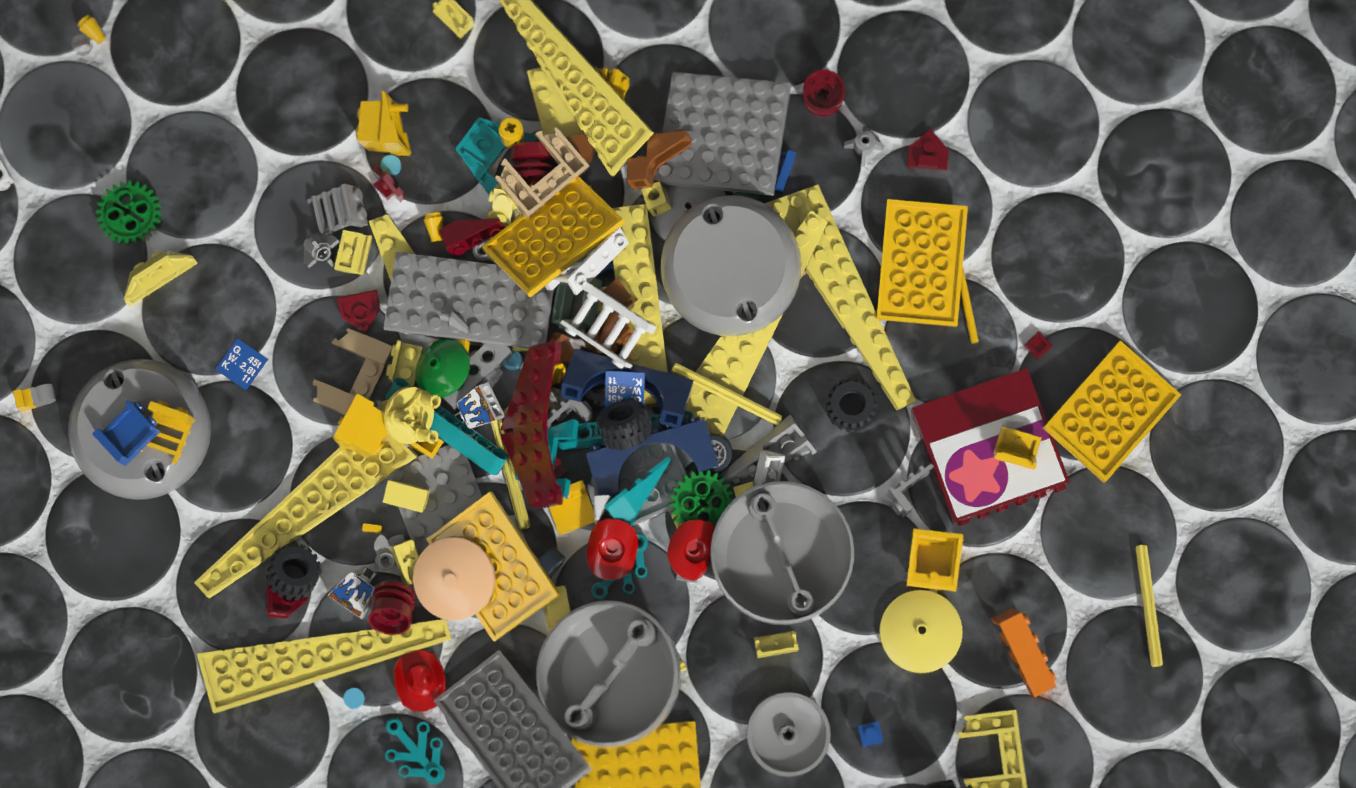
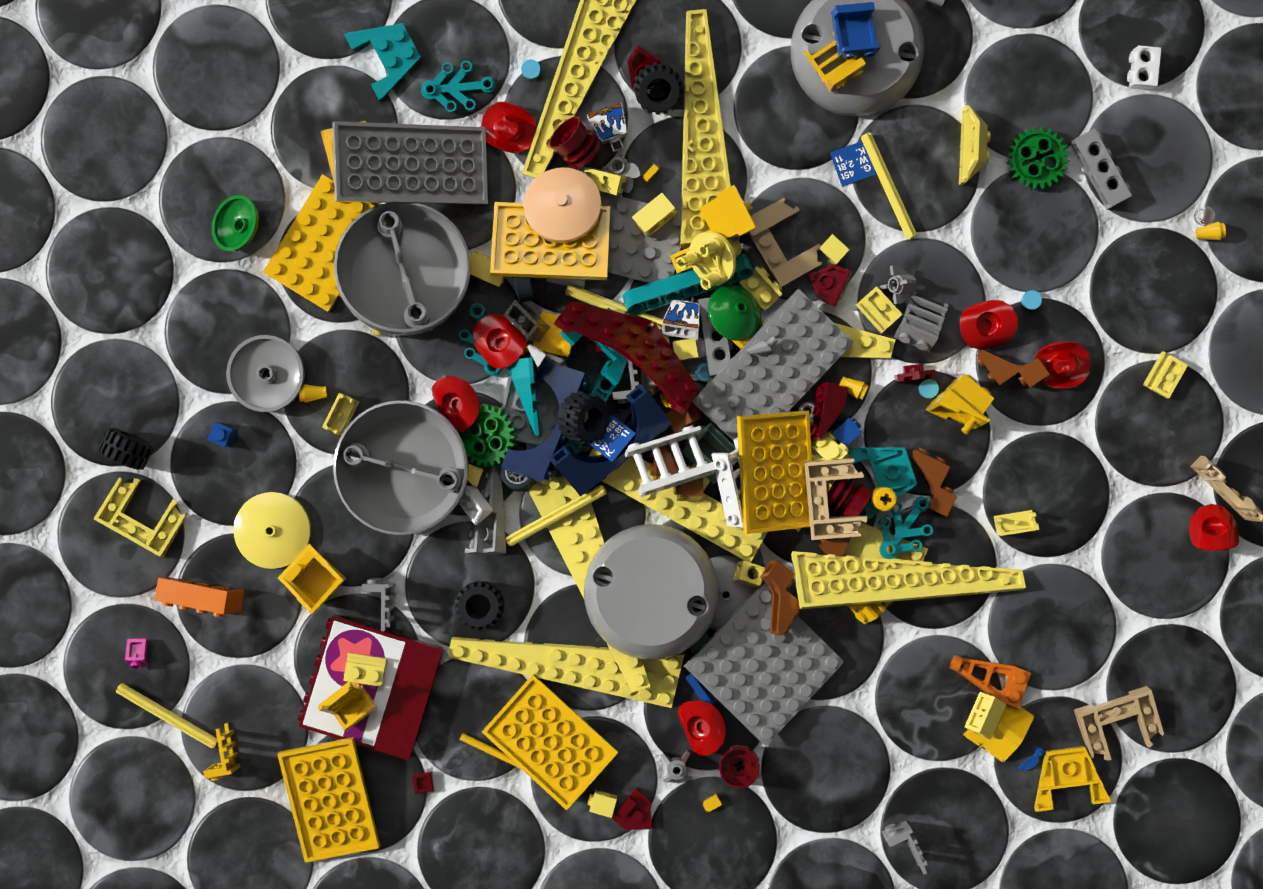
camera: 125 degrees right, 10 degrees up
none -> dark pink bracket [125,638,149,669]
none -> yellow plate [203,723,240,781]
none -> yellow cone [299,384,327,403]
none -> light yellow plate [343,652,387,687]
none -> clear smoke brick [504,300,551,342]
none -> light yellow brick [587,789,617,818]
none -> light yellow panel [673,339,698,361]
none -> red hat [678,700,726,756]
none -> yellow piece [703,794,722,812]
none -> light yellow panel [820,234,849,265]
none -> blue brick [831,418,862,447]
none -> light yellow axle [861,133,917,240]
none -> teal plant [878,496,933,559]
none -> dark orange arch [910,448,957,517]
none -> red hat [959,300,1018,349]
none -> dark orange arch [976,350,1049,387]
none -> medium azure tile [1021,290,1042,310]
none -> red hat [1034,342,1091,389]
none -> light grey brick [1070,128,1132,210]

